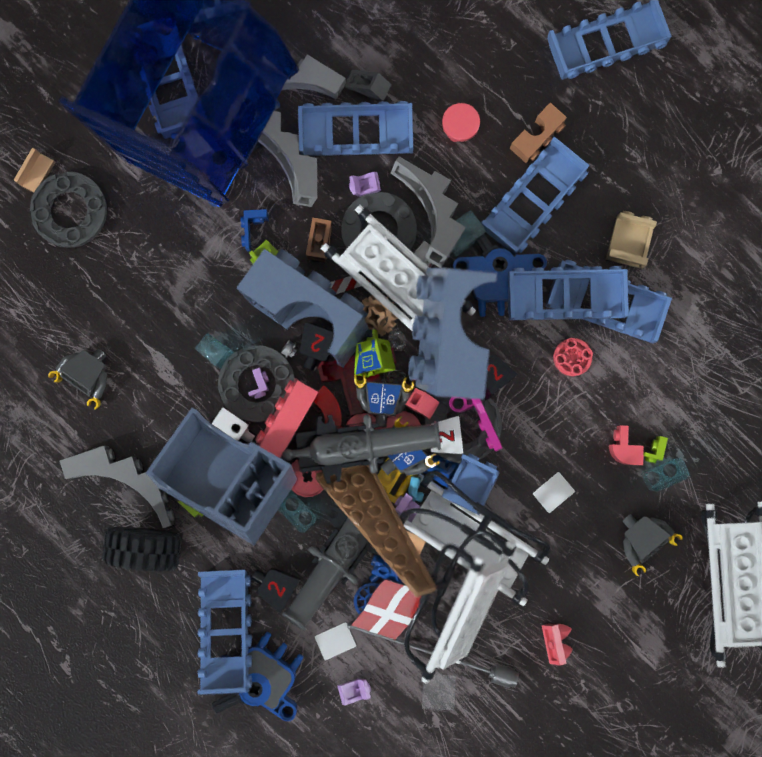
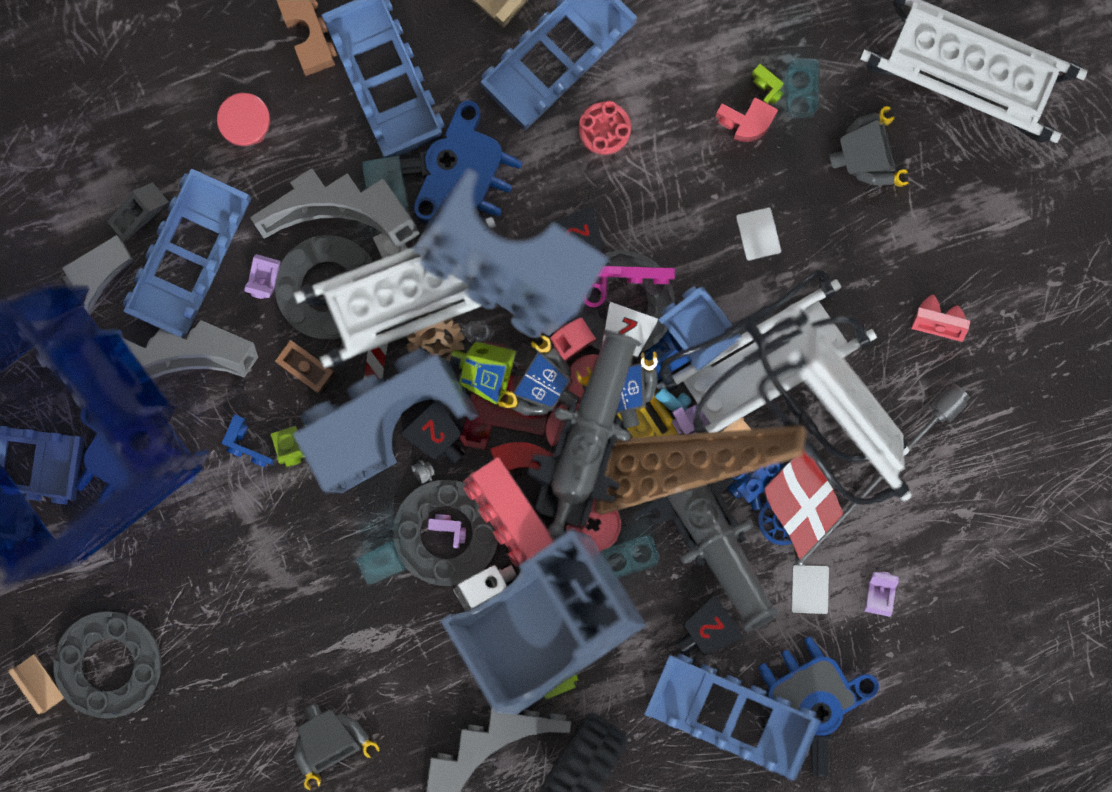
camera: 65 degrees left, 0 degrees up
clear piece [422,672,456,711] -> none
medium blue window [507,266,629,320] -> none

